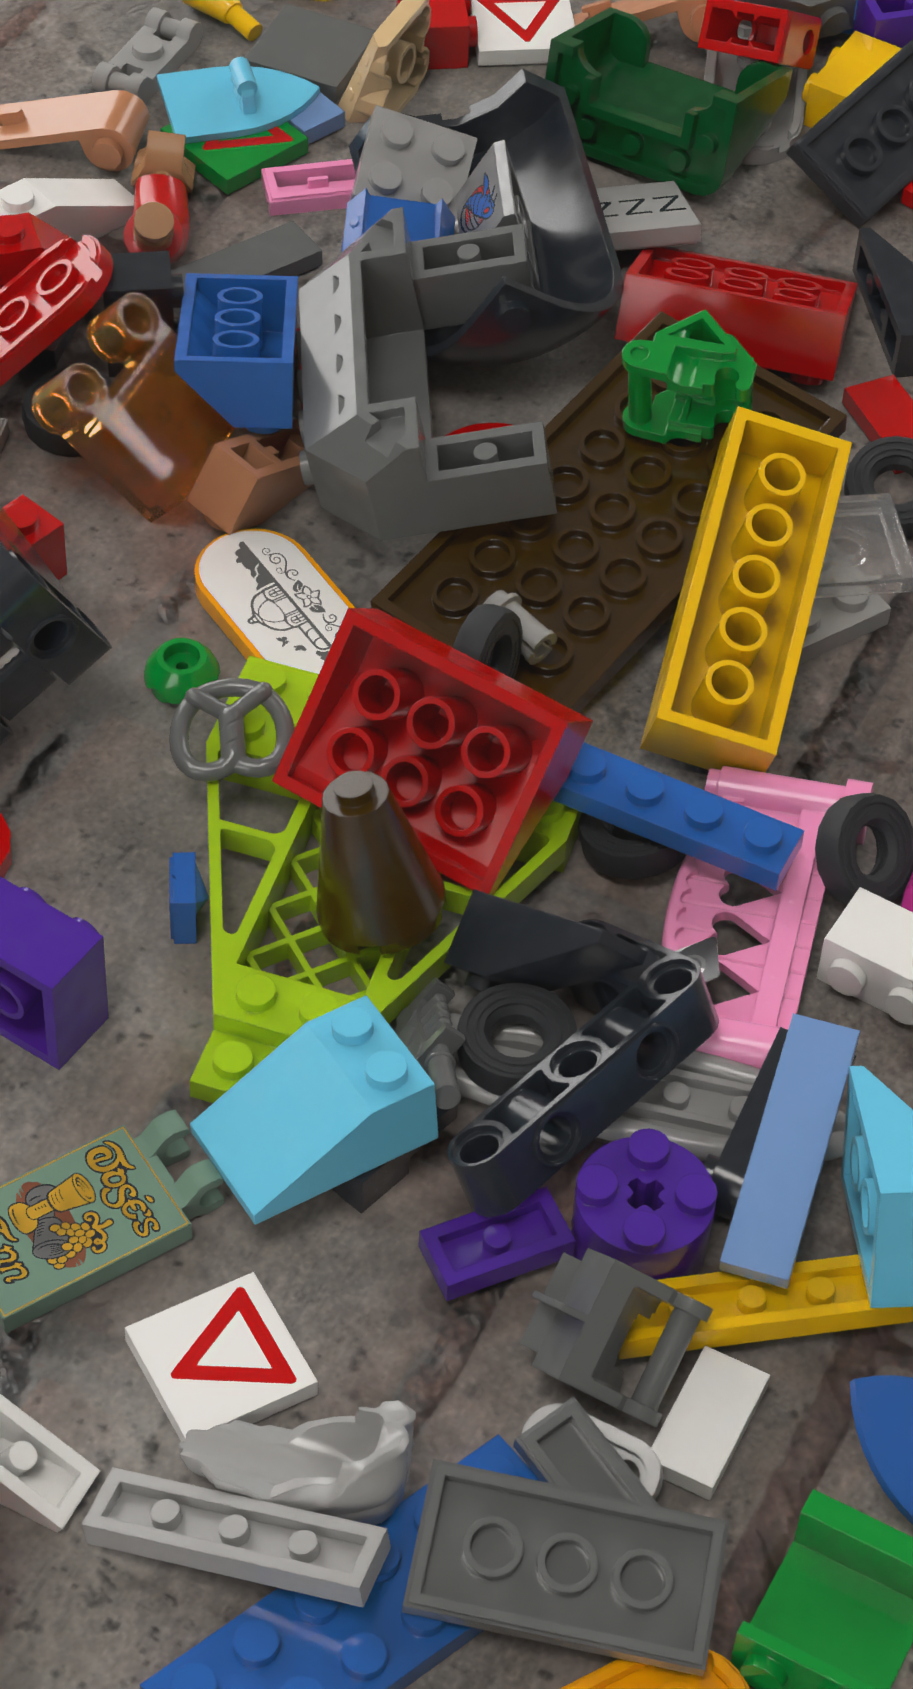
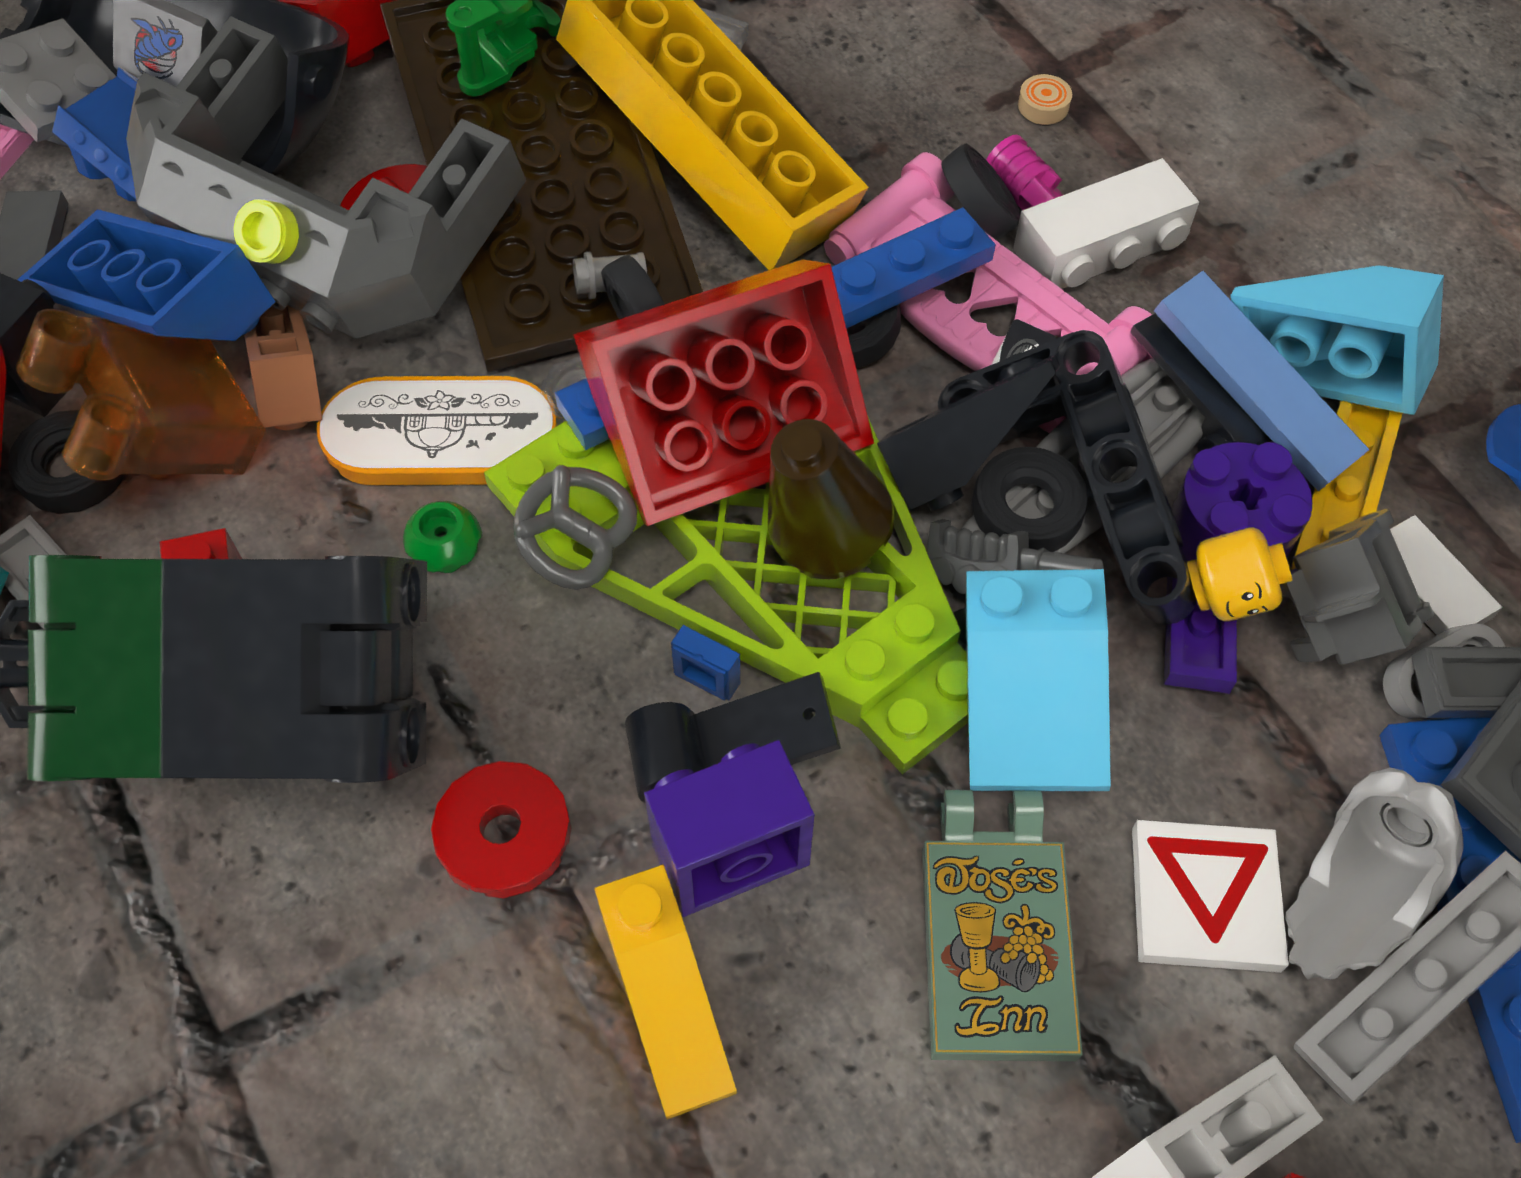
camera: 55 degrees left, 10 degrees up
none -> neon yellow tile [234,199,299,264]
none -> black door [625,672,841,803]
none -> yellow head [1187,527,1293,622]

